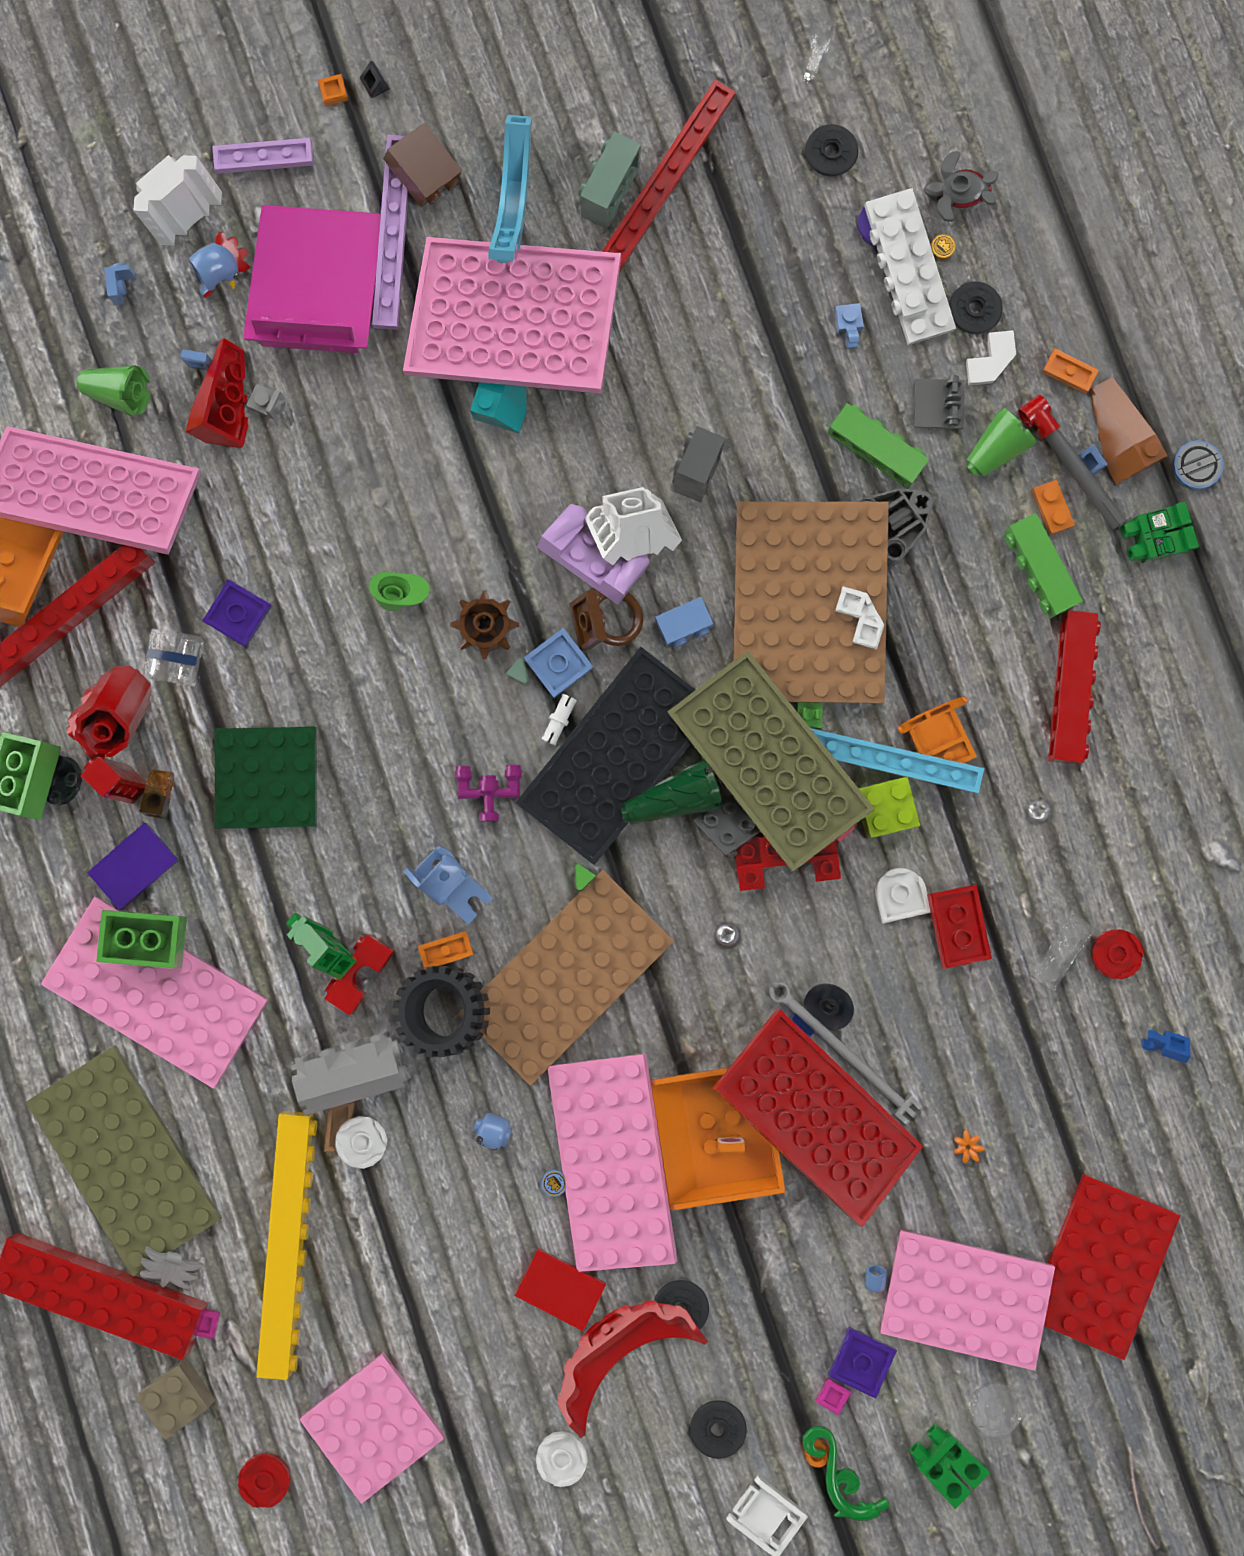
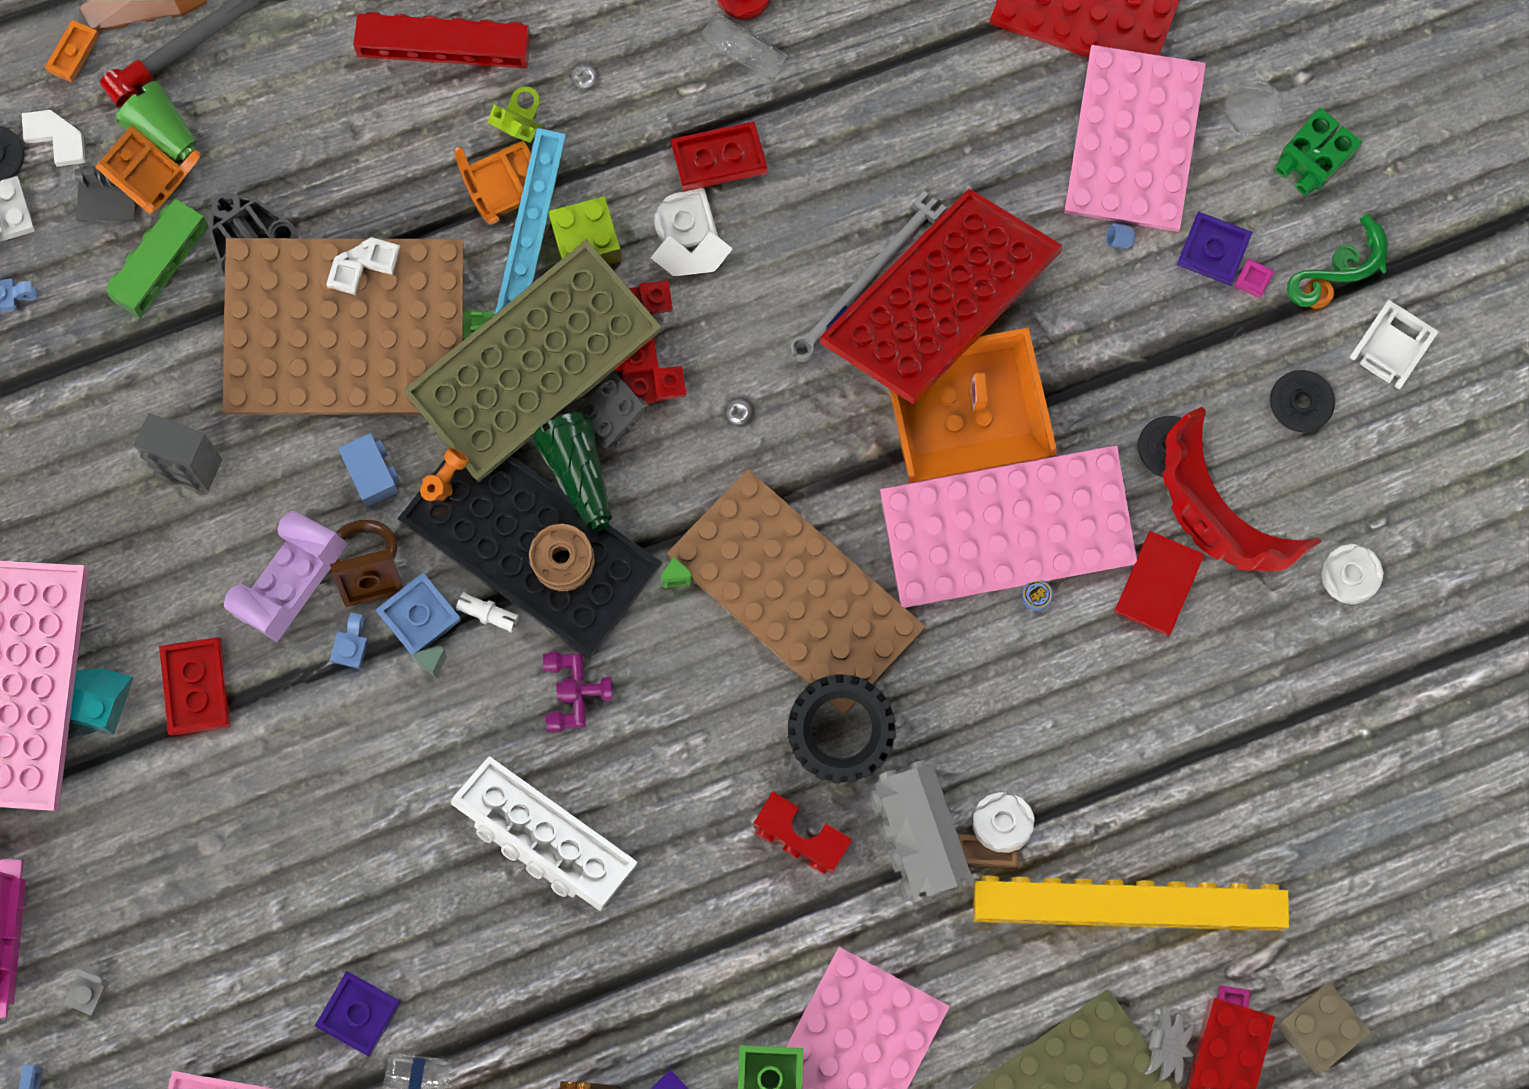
camera: 90 degrees left, 10 degrees down
red wedge [185,338,248,448] -> none
dark green plate [215,726,317,829] -> none
red tile [238,1453,291,1508] -> none
green hips [286,913,357,980] -> none
bright pink plate [299,1352,445,1504] -> none
bright green piece [369,572,430,611] -> none
medium blue piece [403,846,493,925] -> none
orange plate [418,931,474,969] -> none
reddish brown brick [450,590,519,659] -> none
medium blue head [473,1113,512,1151] -> none
white slope [585,487,682,565] -> none
black dish [804,983,854,1030] -> none
orange plant [954,1130,985,1164] -> none
bright green brick [1004,513,1083,619] -> none
orange plate [1031,479,1075,536] -> none
medium blue slope [1078,444,1108,475] -> none
none -> orange piece [95,125,201,215]
none -> red tile [159,637,231,736]
none -> medium blue plate [329,612,369,669]
none -> orange leg [420,447,469,501]
none -> white plate [451,756,638,911]
none -> lime piece [487,86,543,143]
none -> medium nougat wheel [529,524,595,591]
none -> white tile [651,230,733,276]

